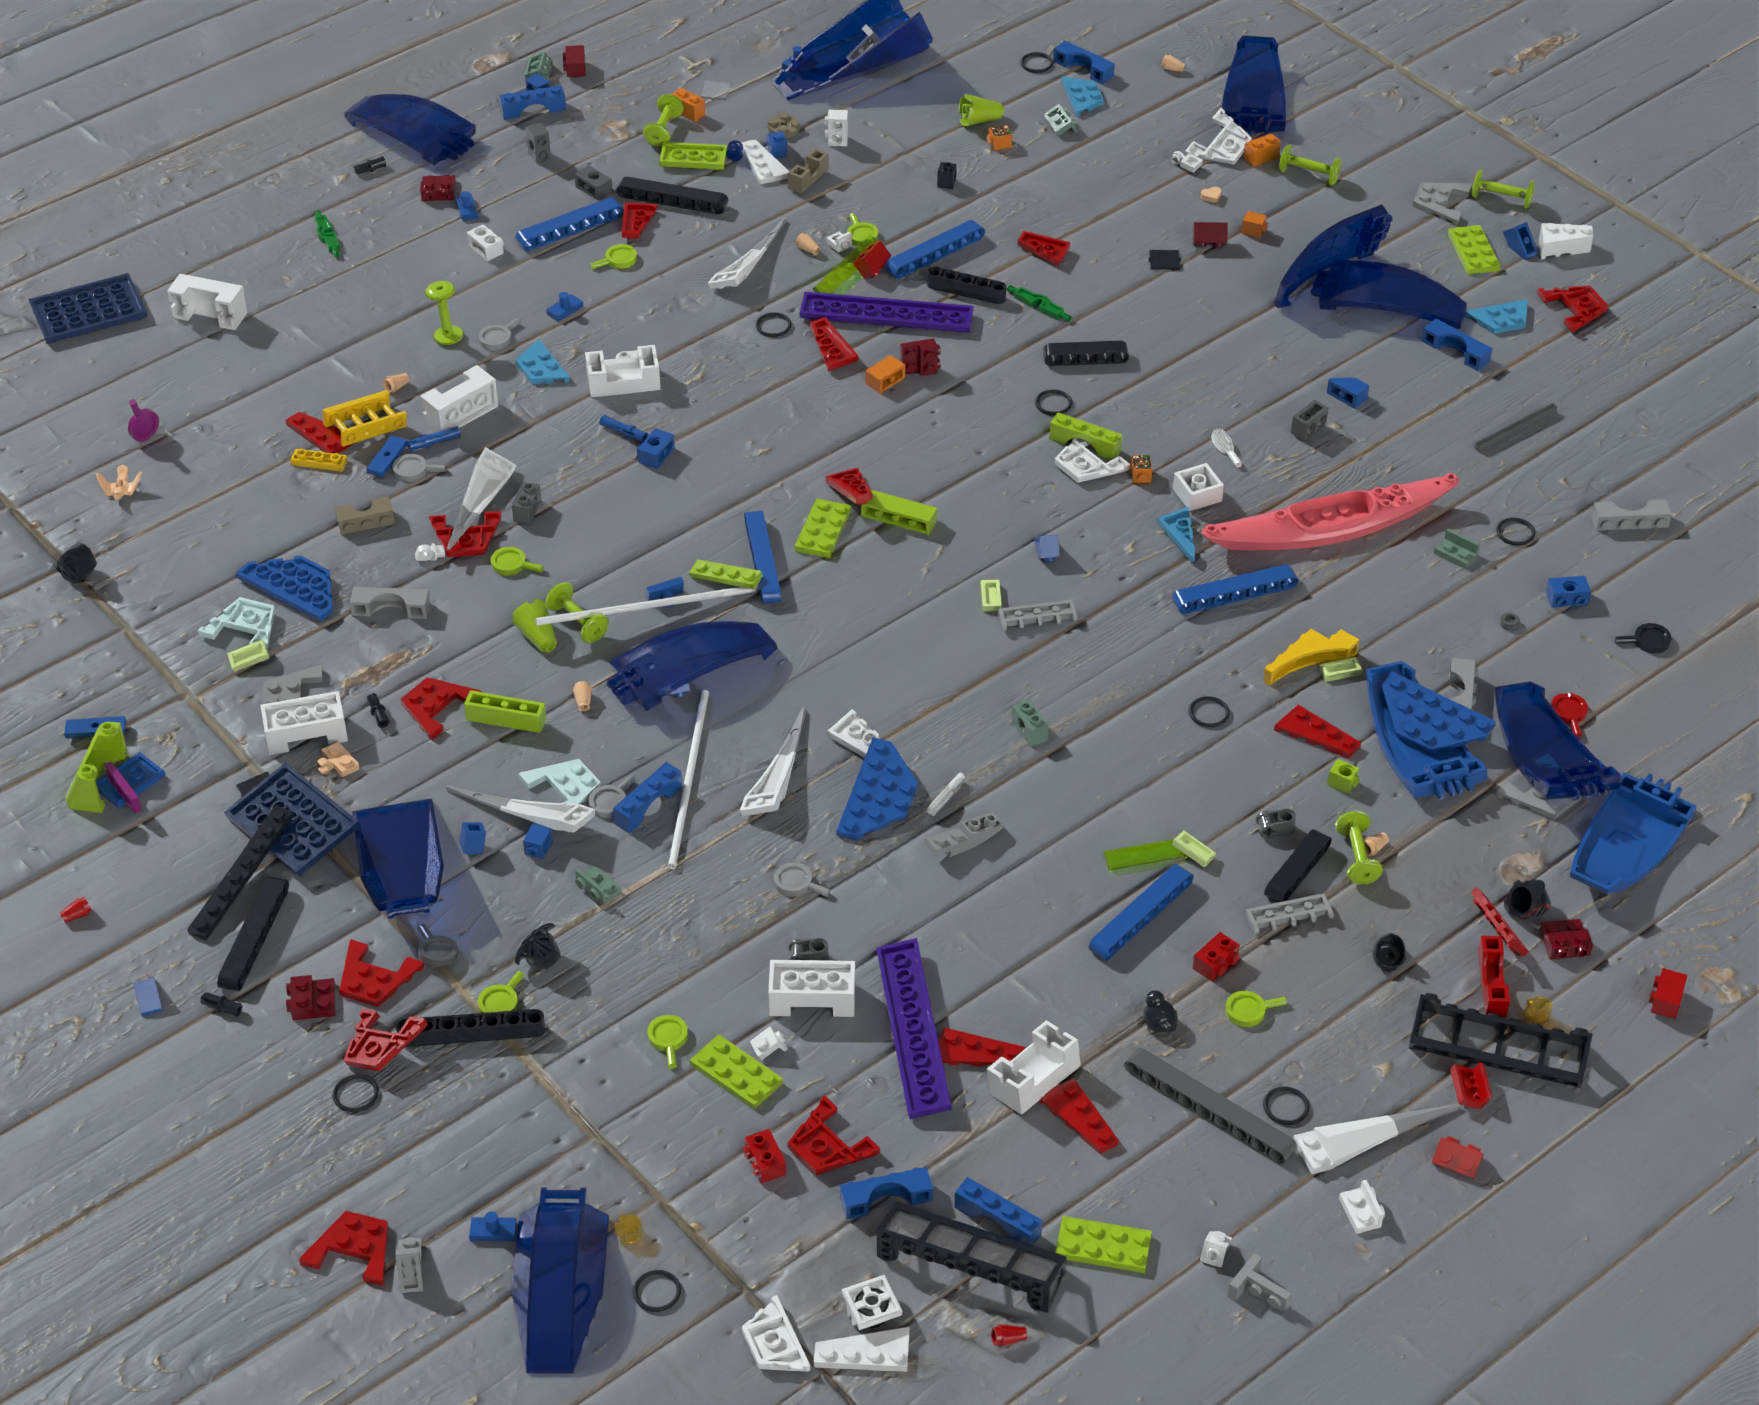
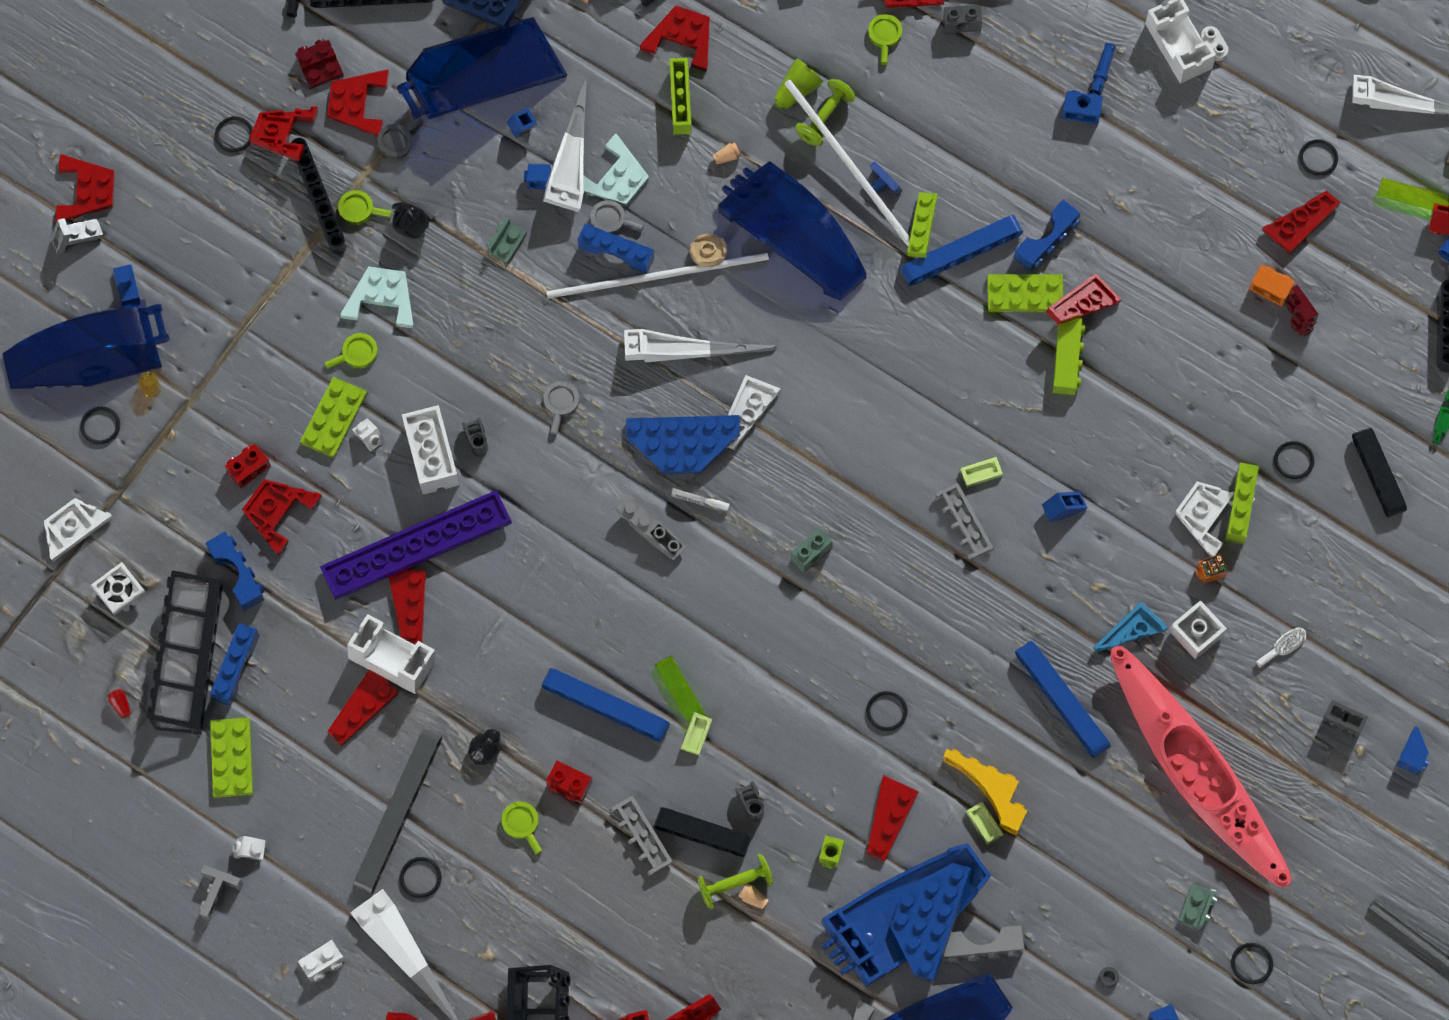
camera: 75 degrees right, 25 degrees up
dark purple plate [799,292,974,333] -> none
white wing [814,1327,909,1372] -> none
black piece [1372,933,1406,972] -> none
none -> light aqua wing [340,267,414,328]
none -> tan tile [690,233,727,267]
none -> blue arch [1014,199,1080,271]

